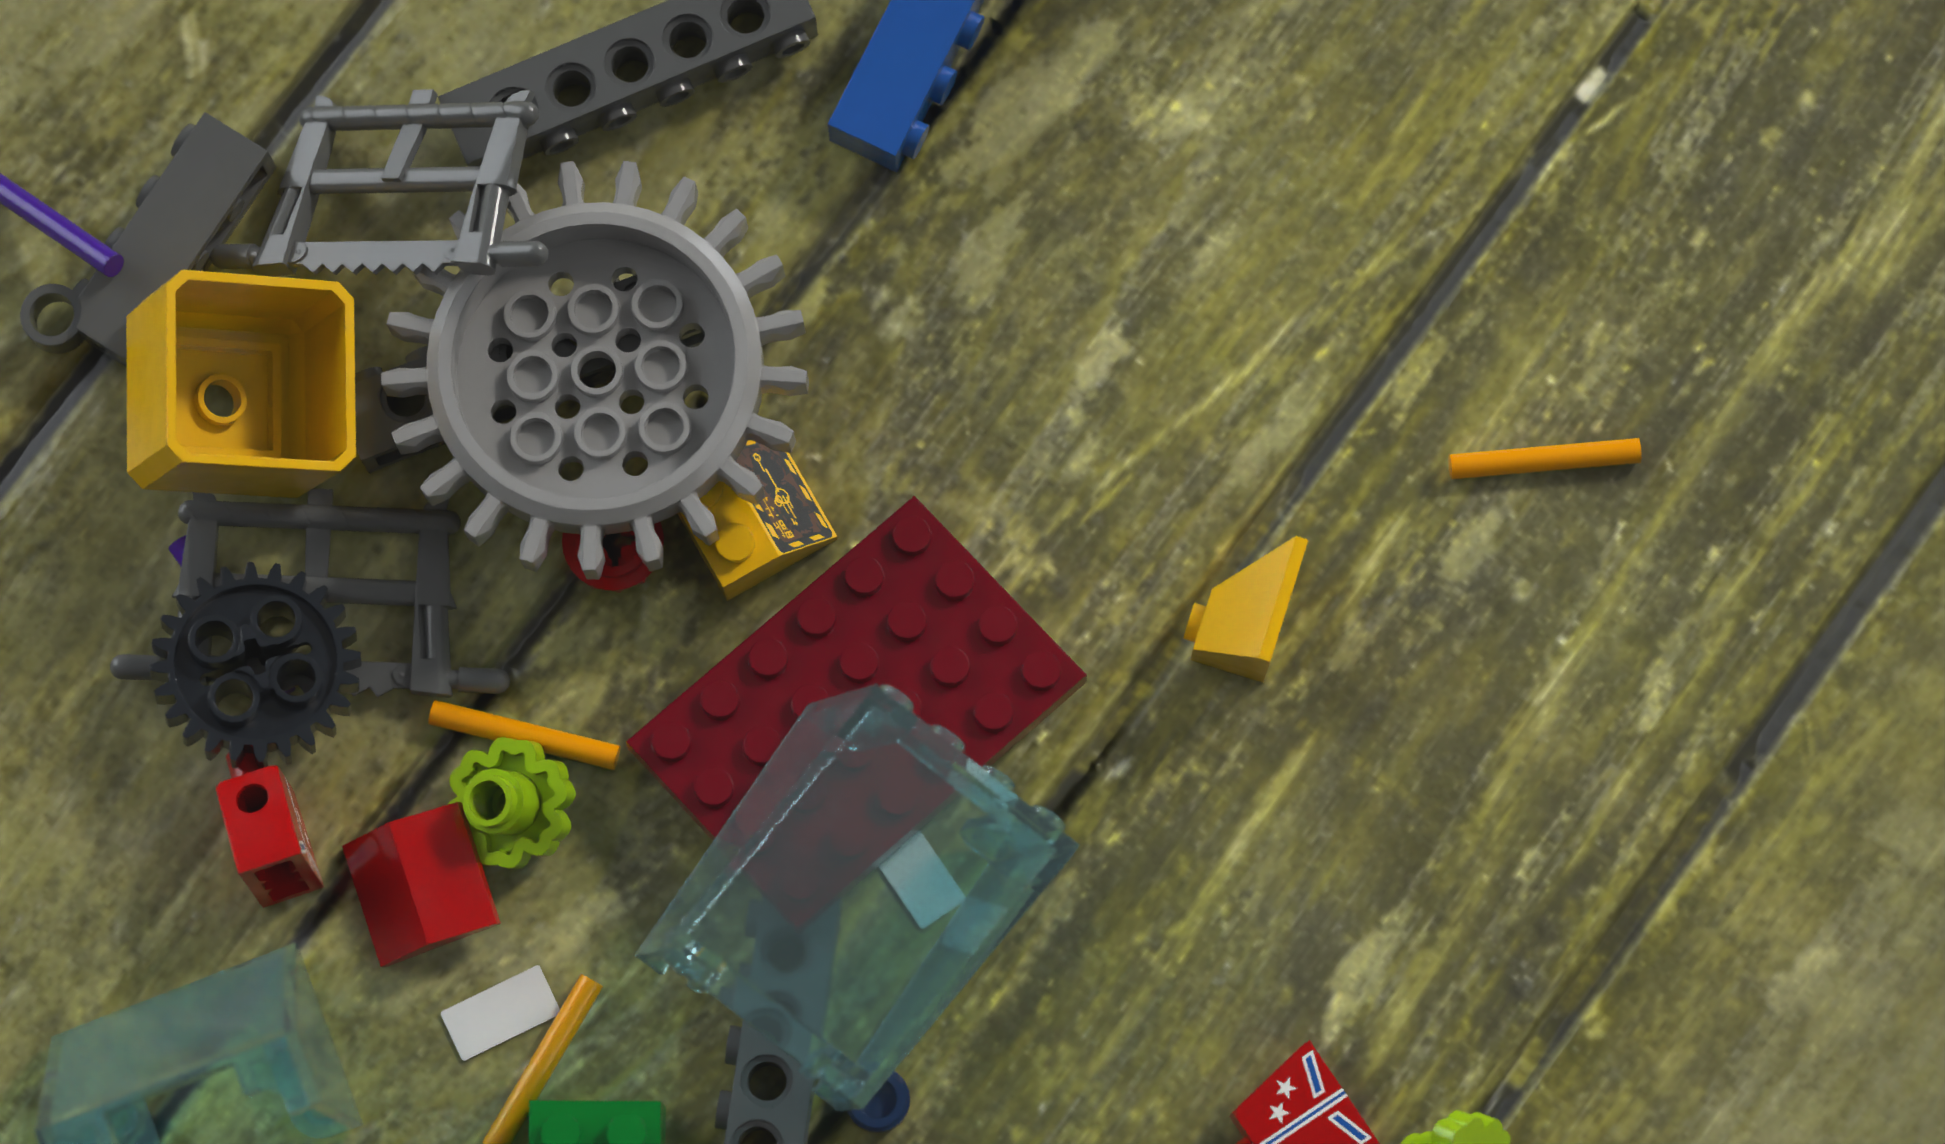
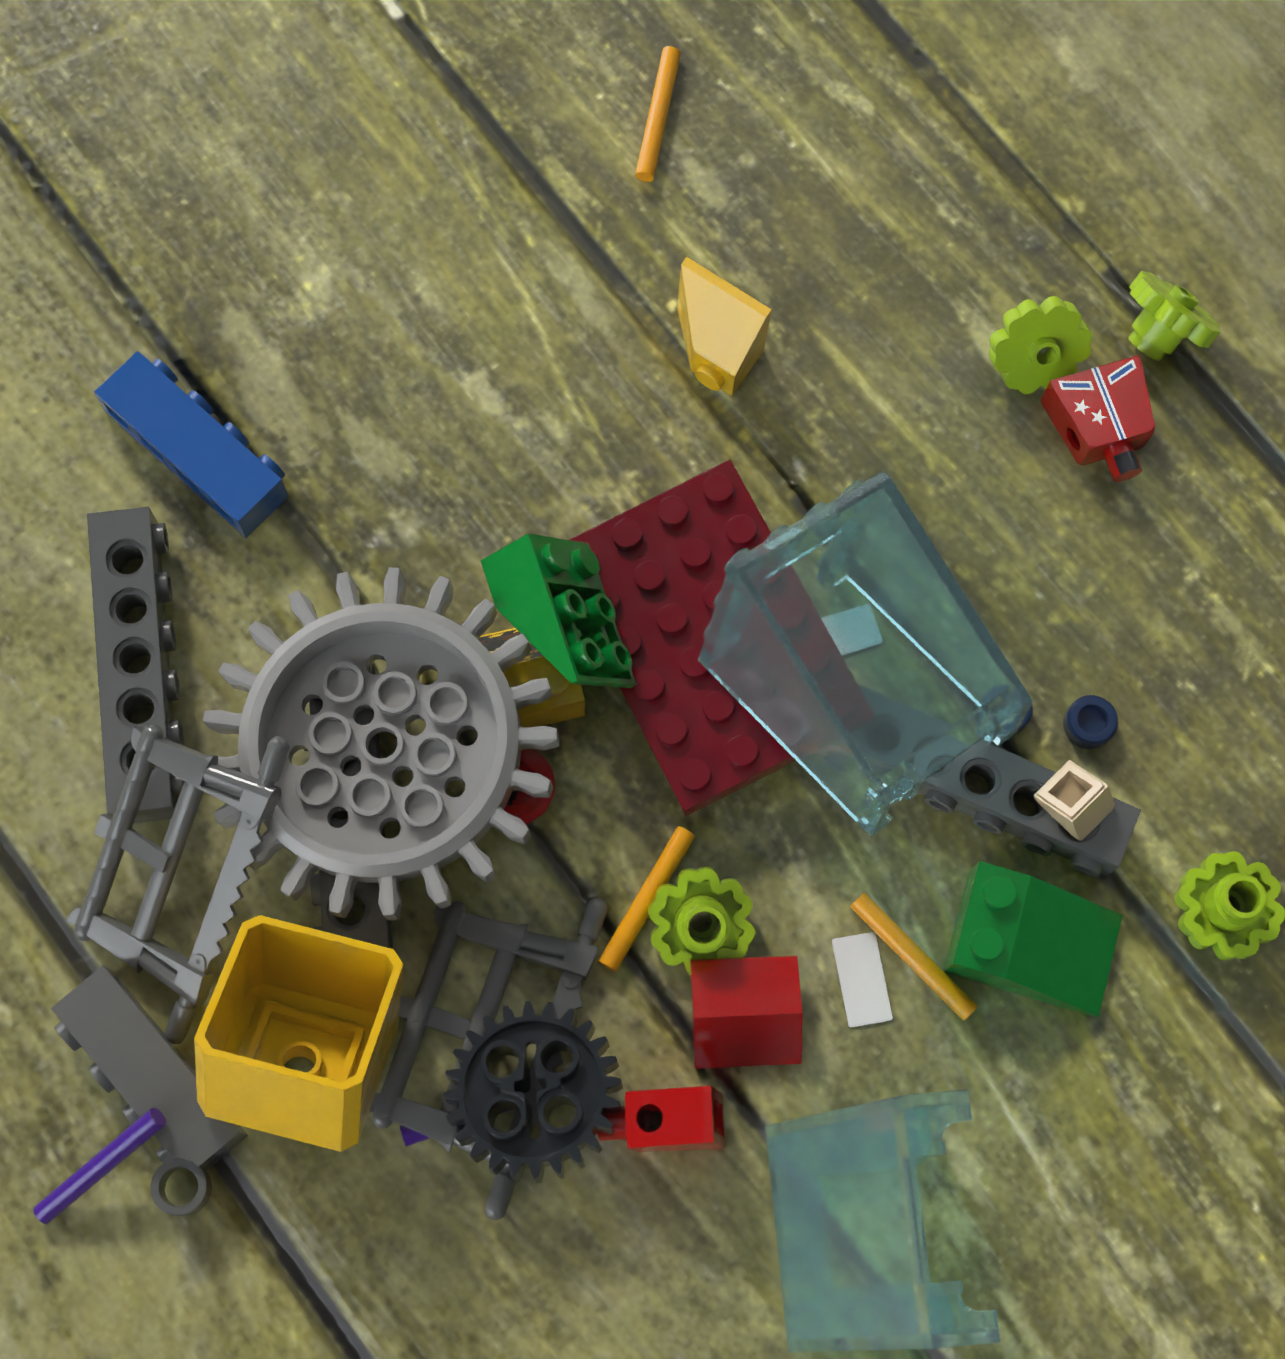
camera: 80 degrees left, 5 degrees down
none -> green slope [480,533,636,688]
none -> lime plant [989,296,1092,394]

